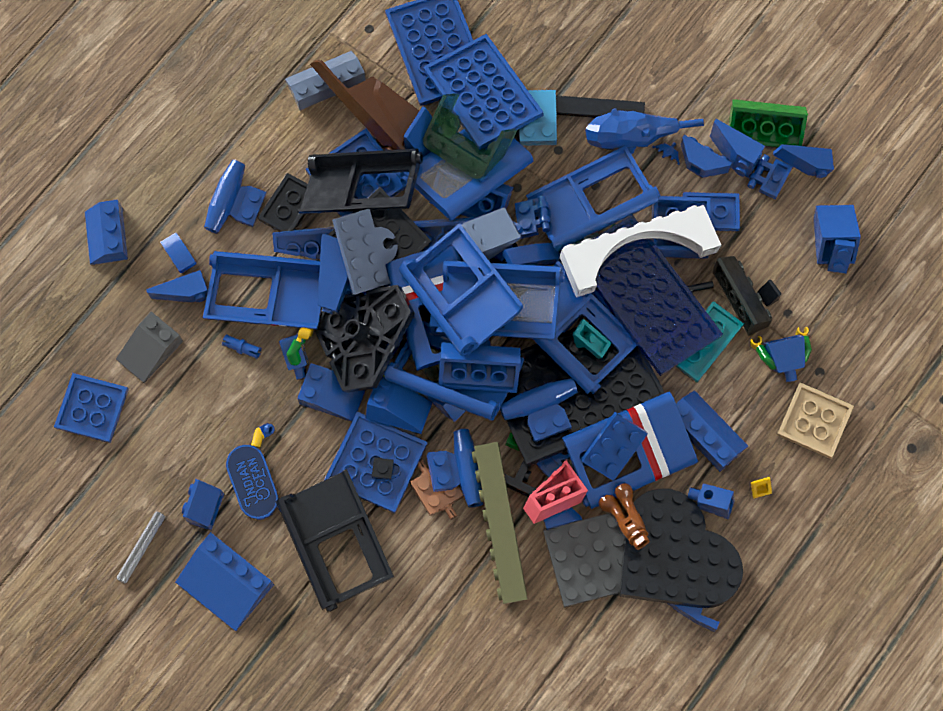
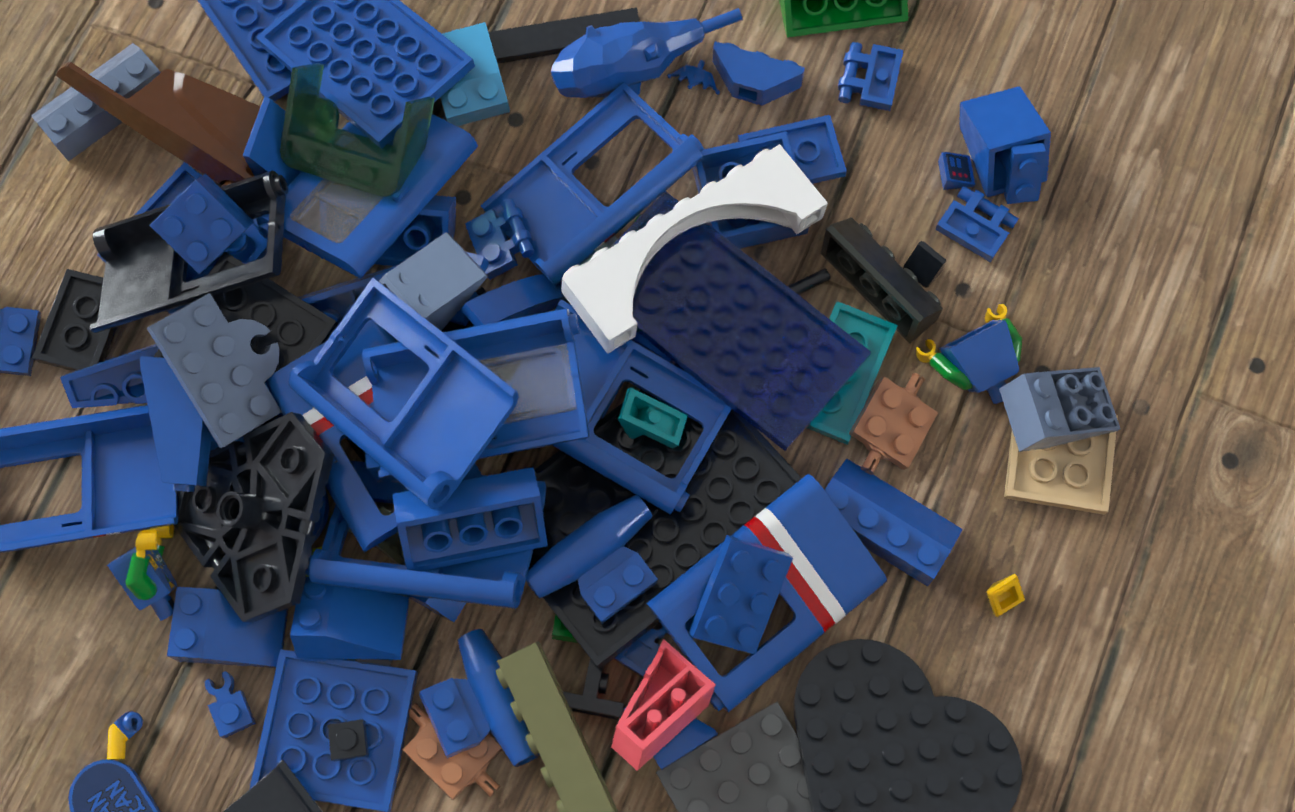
camera: 15 degrees left, 0 degrees up
blue pin [222,334,262,359] -> none
dark orange piece [599,483,650,550] -> none
blue torso [688,484,735,519] -> none
blue slope [710,119,765,178] -> none
blue slope [773,144,834,178] -> none
none -> blue brick [149,173,254,274]
none -> blue plate [205,671,256,739]
none -> nougat plate [849,373,938,475]
none -> blue plate [935,186,1019,263]
none -> slope [938,152,975,190]
none -> sand blue slope [999,367,1121,452]

